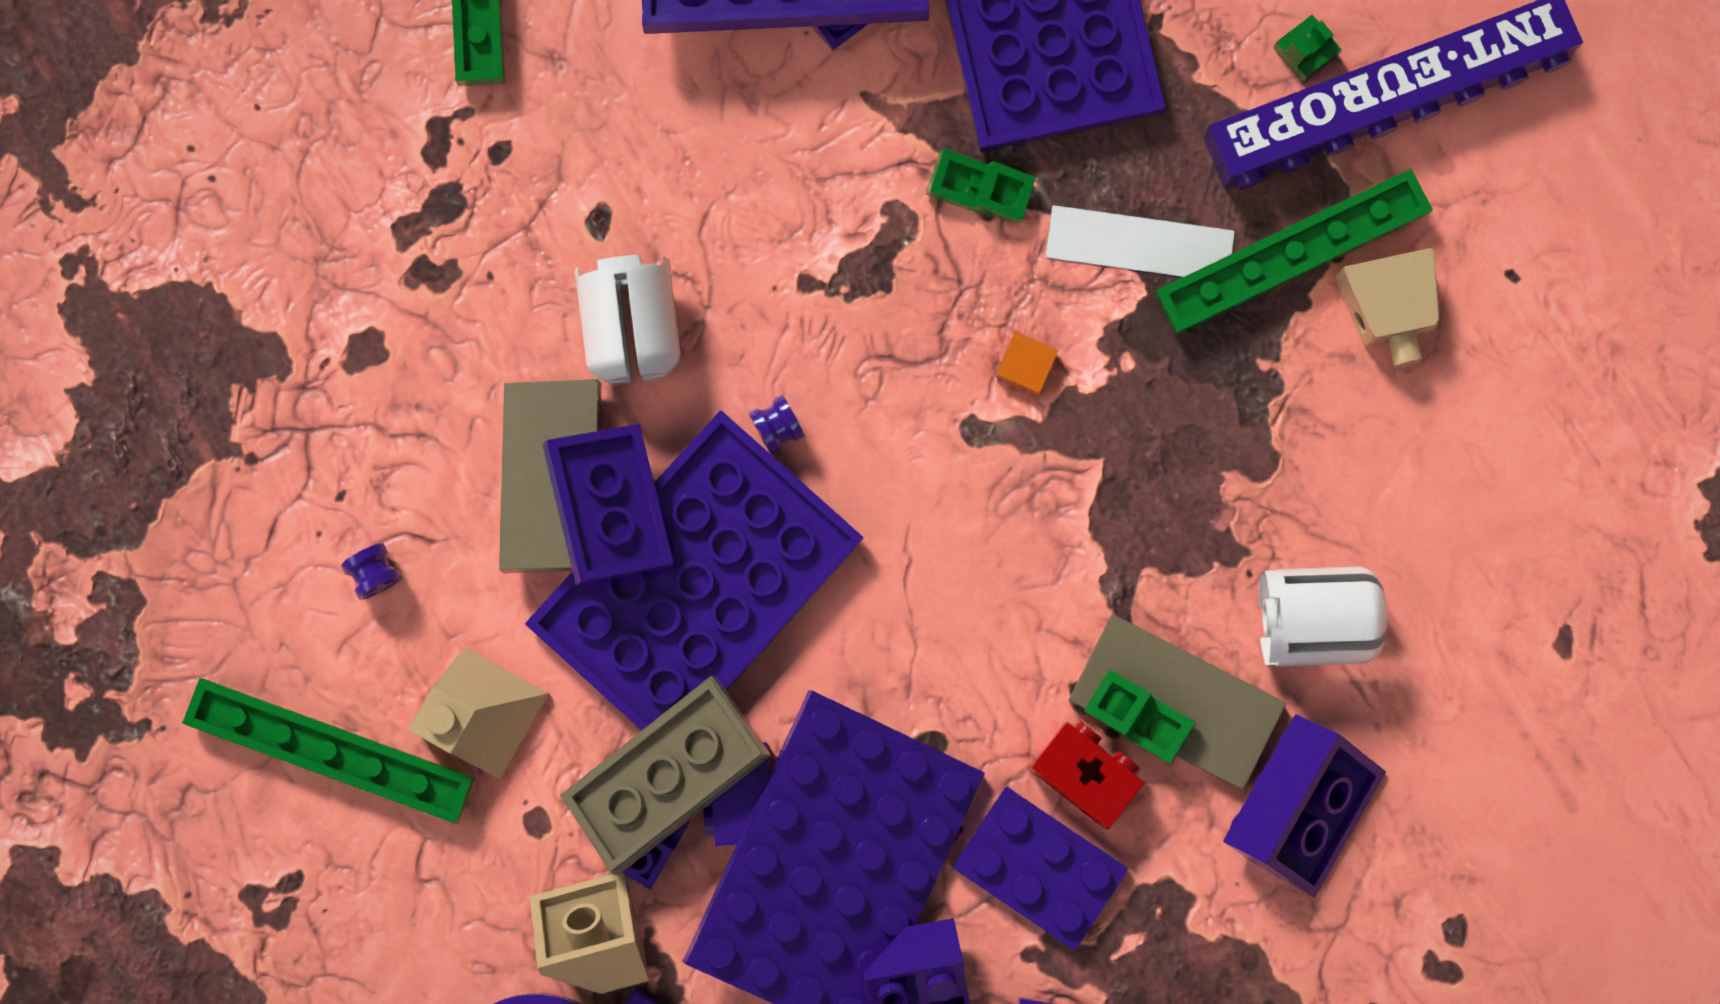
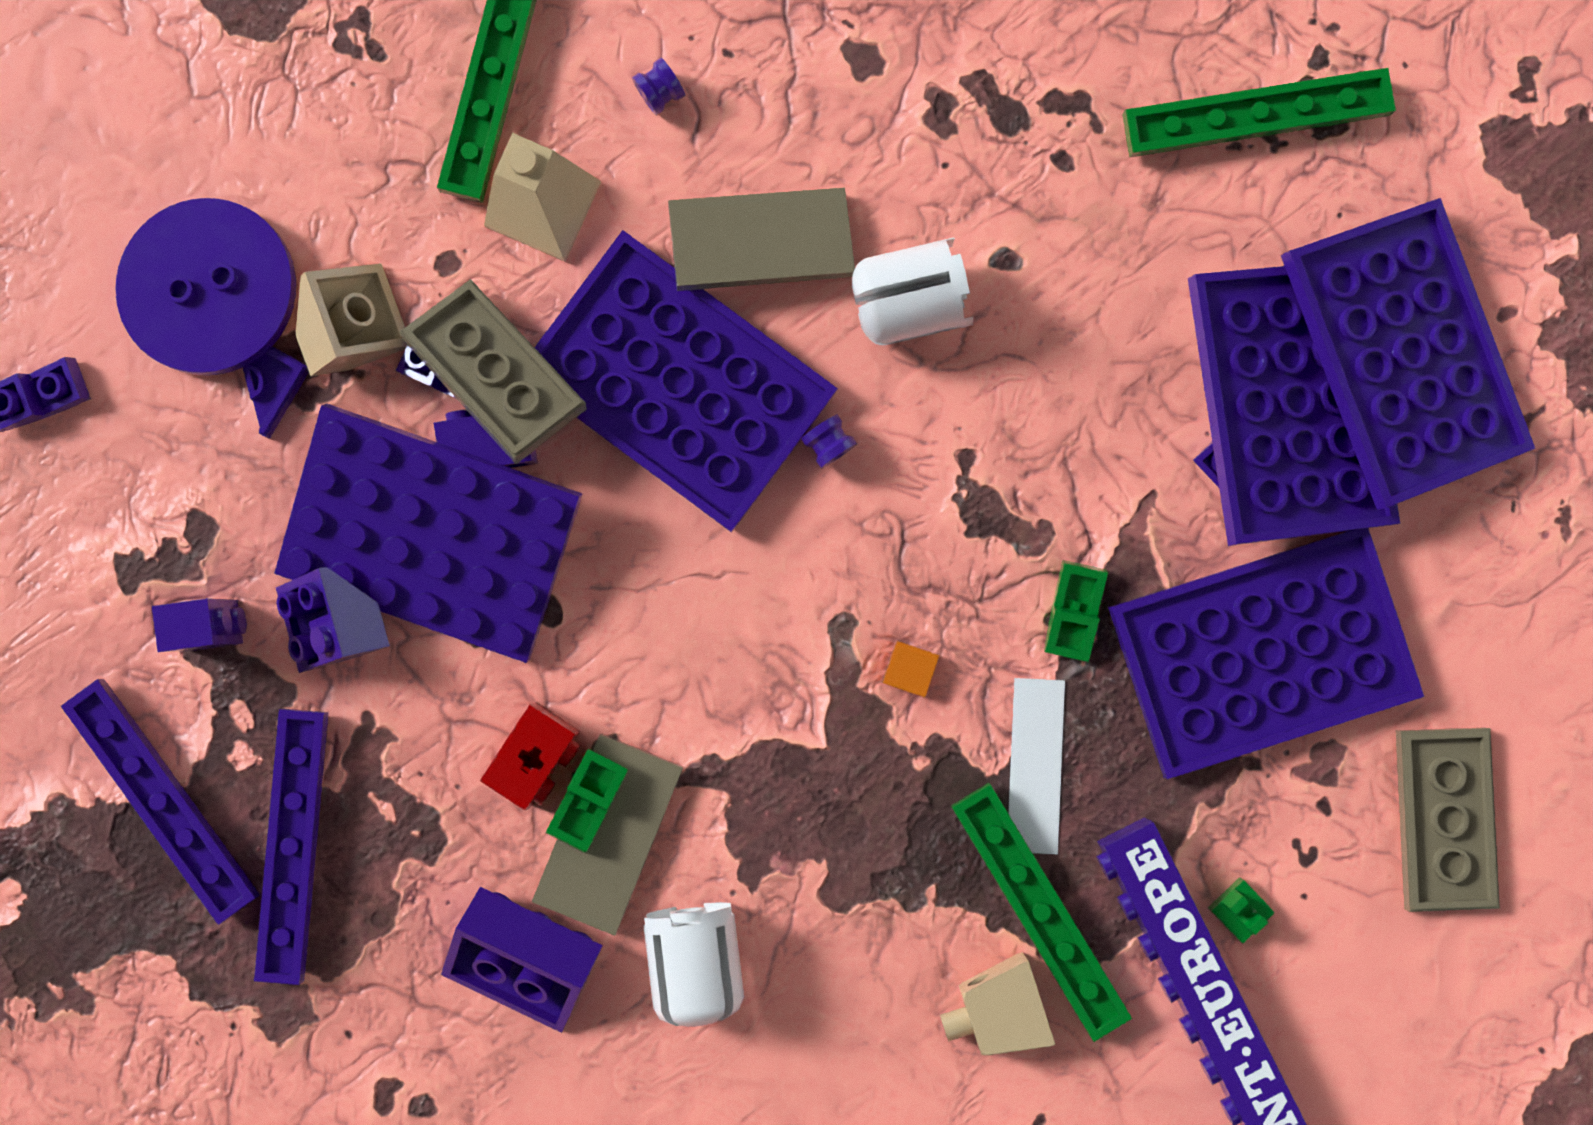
camera: 85 degrees right, 5 degrees up
dark purple plate [543,424,674,586] -> none
dark purple plate [951,786,1129,951] -> none

